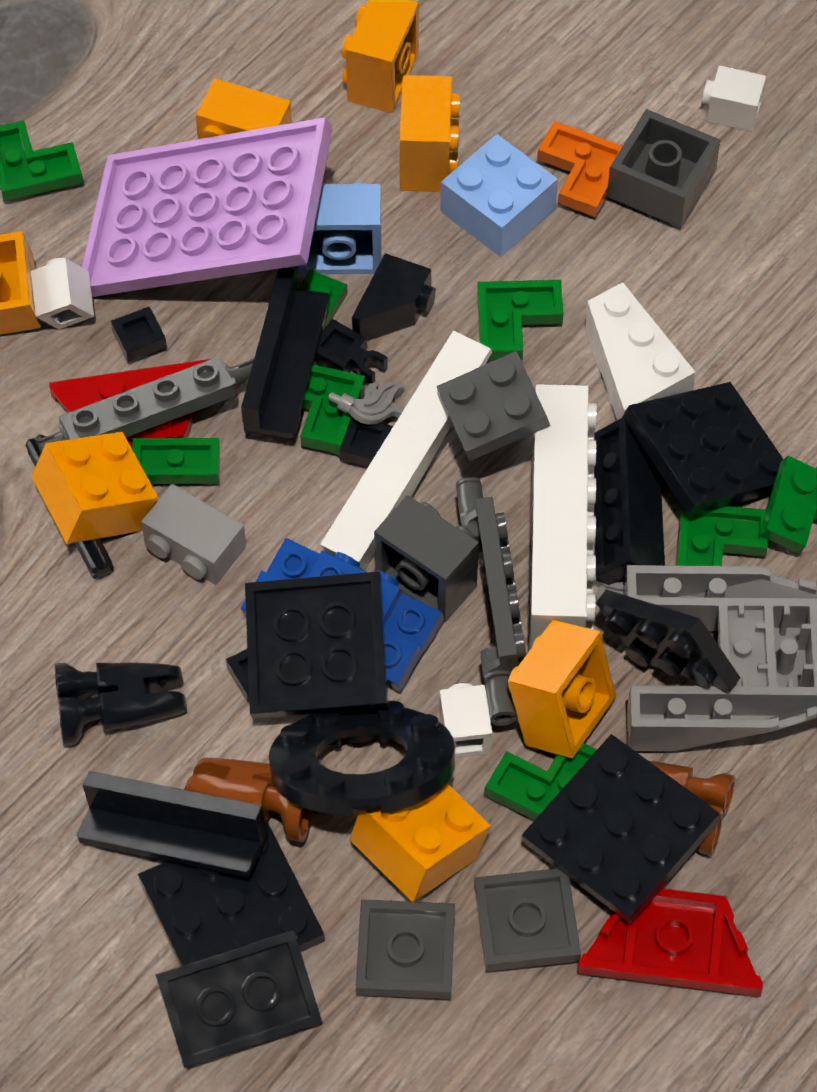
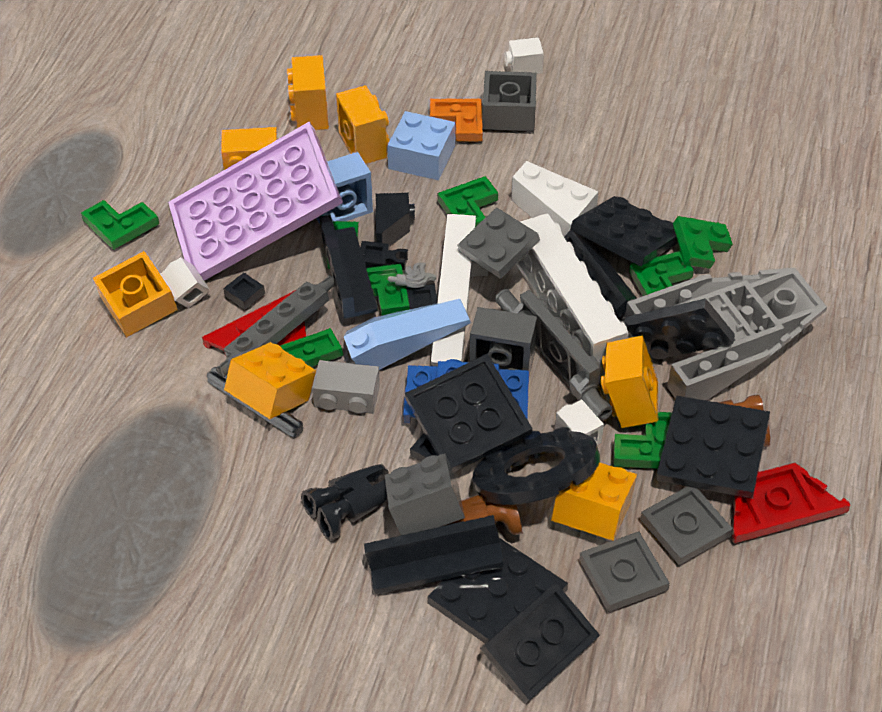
camera: 25 degrees left, 10 degrees down
none -> light blue wedge [344,299,471,370]
none -> dark grey brick [385,453,465,535]

